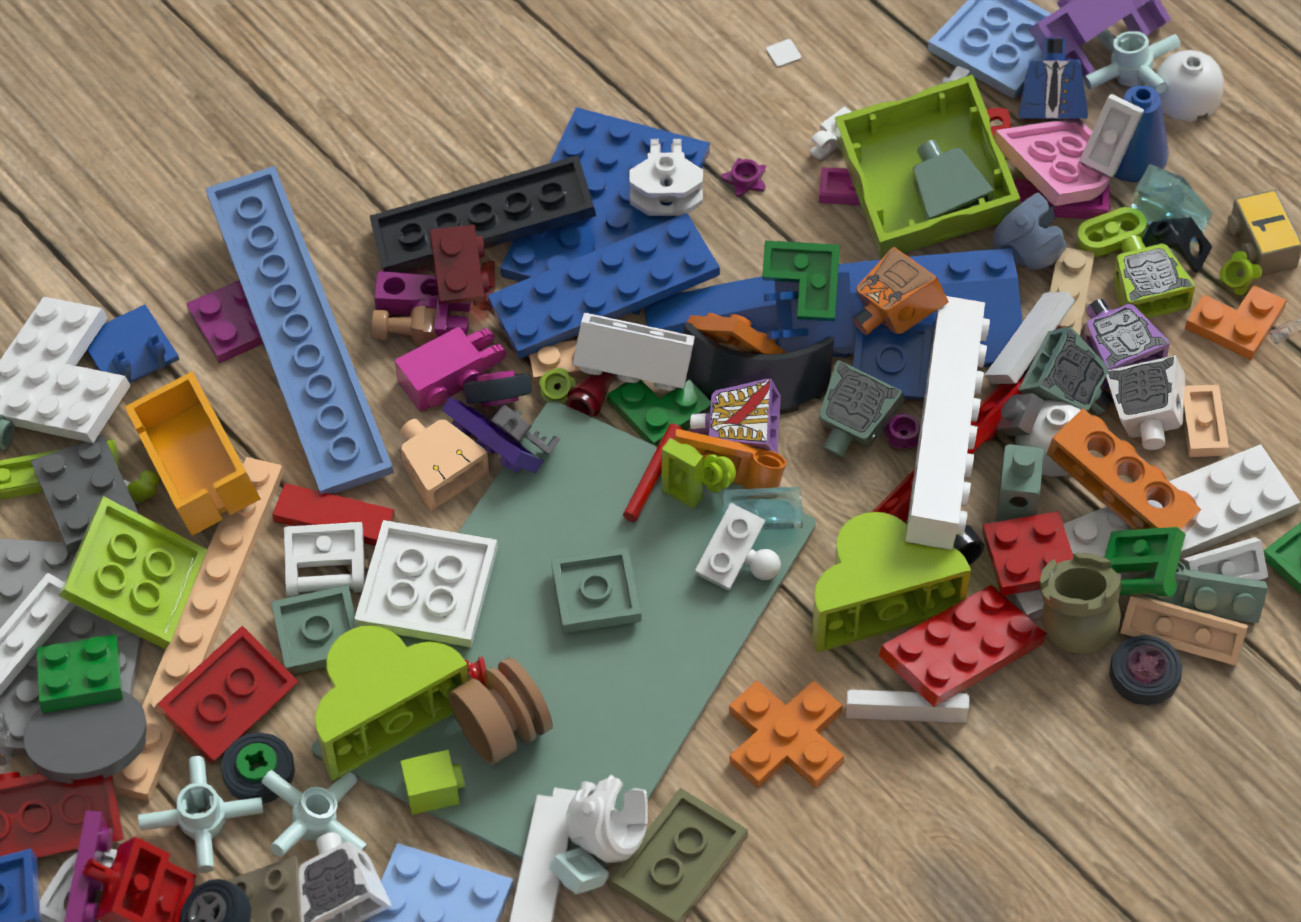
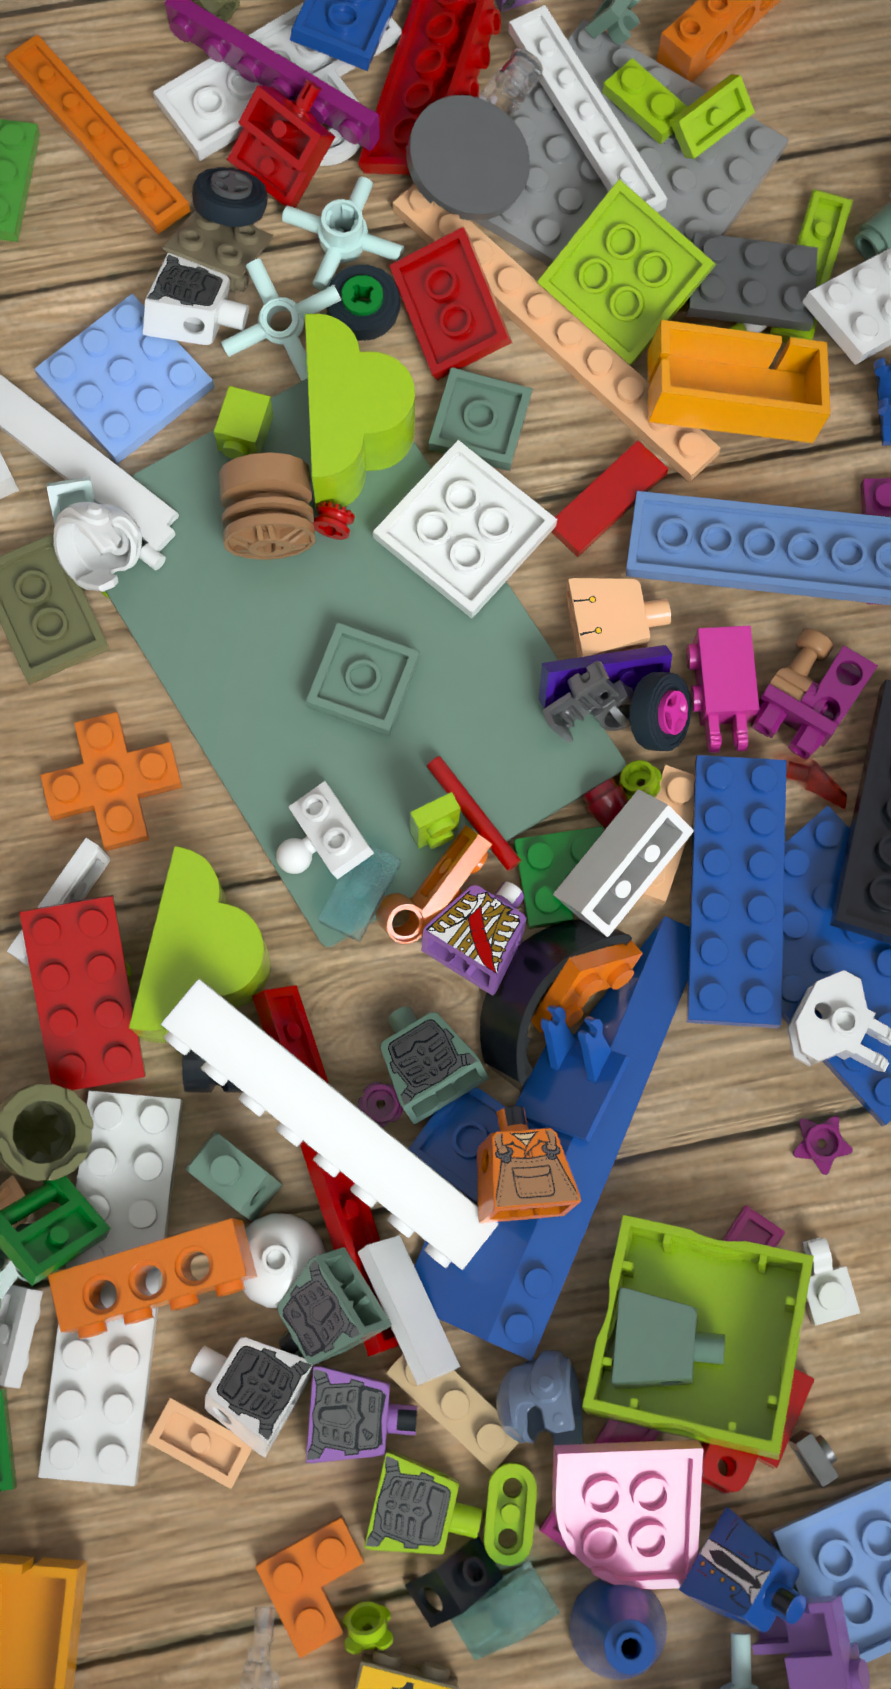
camera: 115 degrees right, 20 degrees up
green plate [37,634,123,714] -> none
white plate [284,522,366,597] -> none
dark red bracket [429,225,489,306] -> none
lime plate [703,454,736,493] -> none
green plate [762,240,840,322] -> none
red plate [982,511,1073,596] -> none
flat silver plate [997,393,1044,436] -> none
white plate [1080,94,1144,177] -> none

